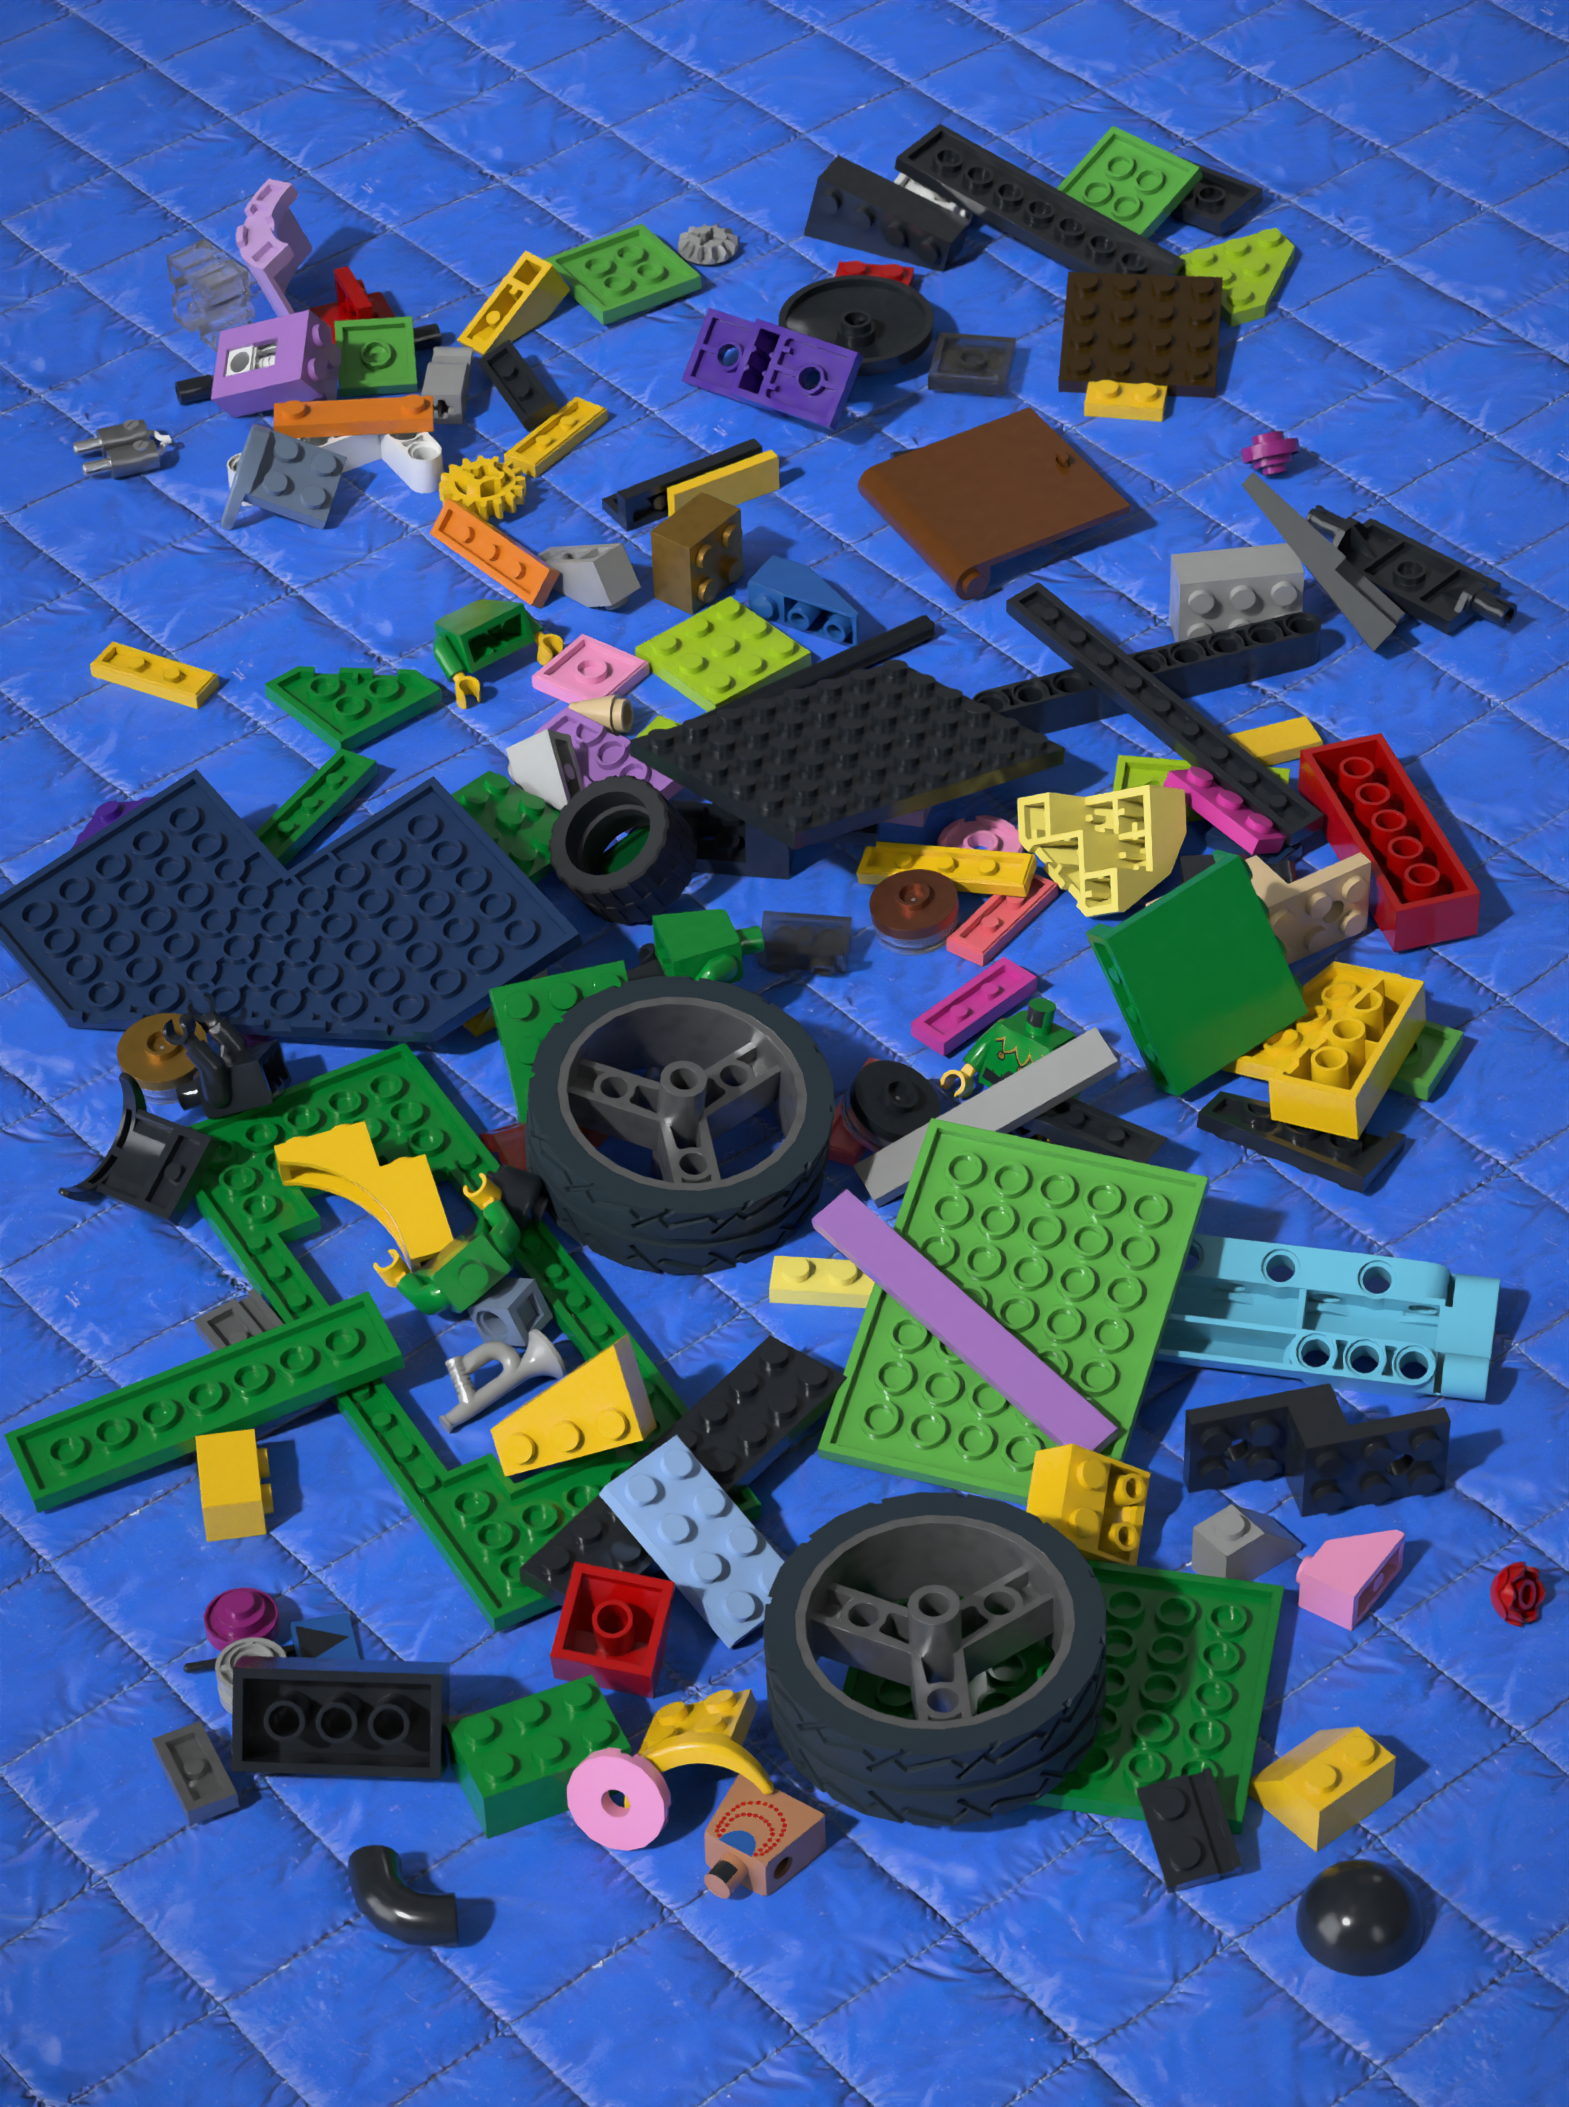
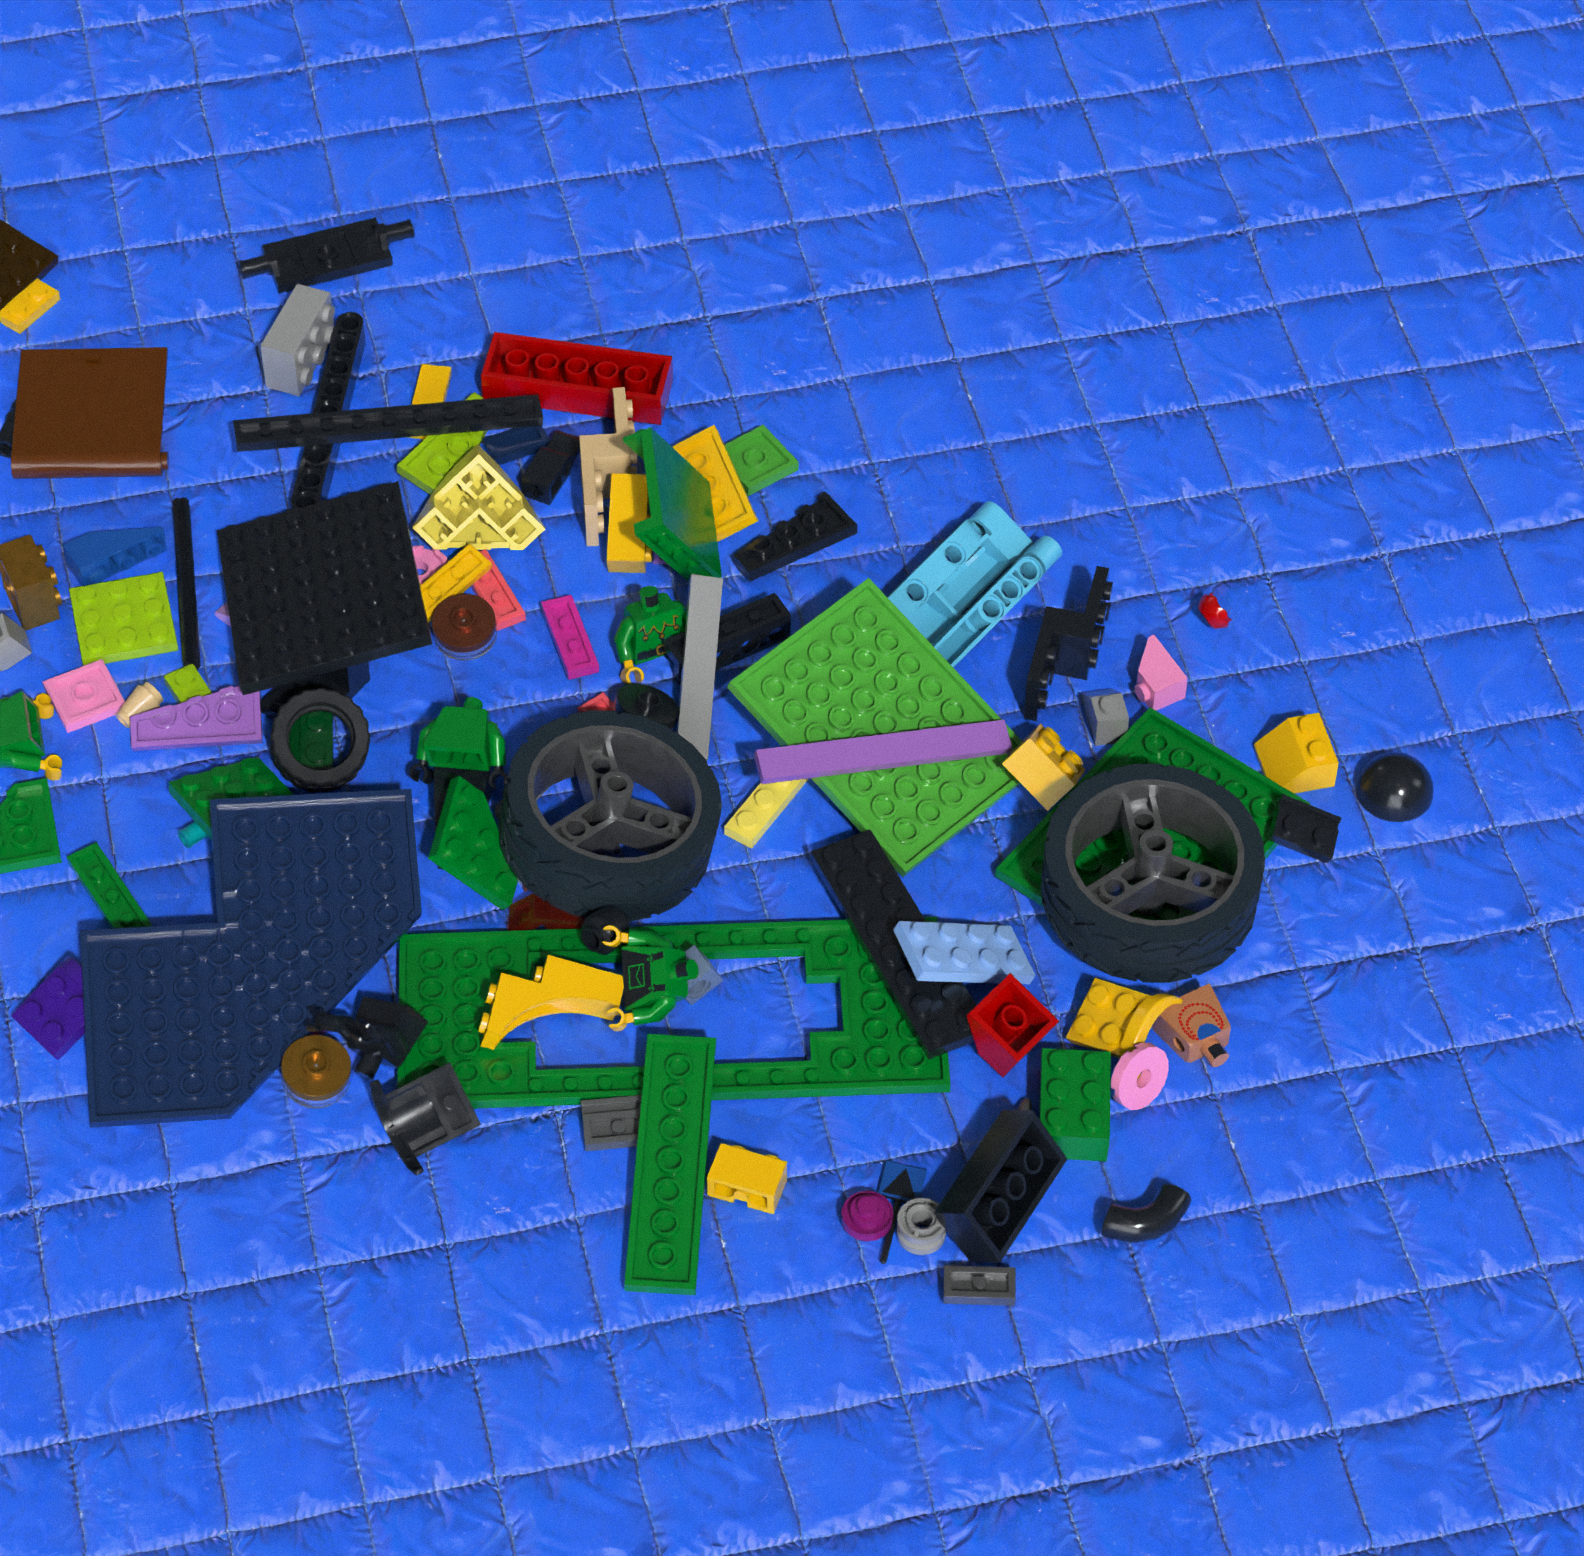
camera: 65 degrees left, 10 degrees up
light grey piece [438,1328,567,1433] -> none
yellow wedge [490,1333,657,1477] -> none
slope [506,729,585,811] -> none
clear smoke bracket [756,911,853,976] -> none
dark pink plate [1163,767,1286,855] -> none
magenta plate [1241,431,1301,476] -> none
dark grey wedge [1242,472,1405,651] -> none
yellow wedge [1268,972,1426,1140] -> none

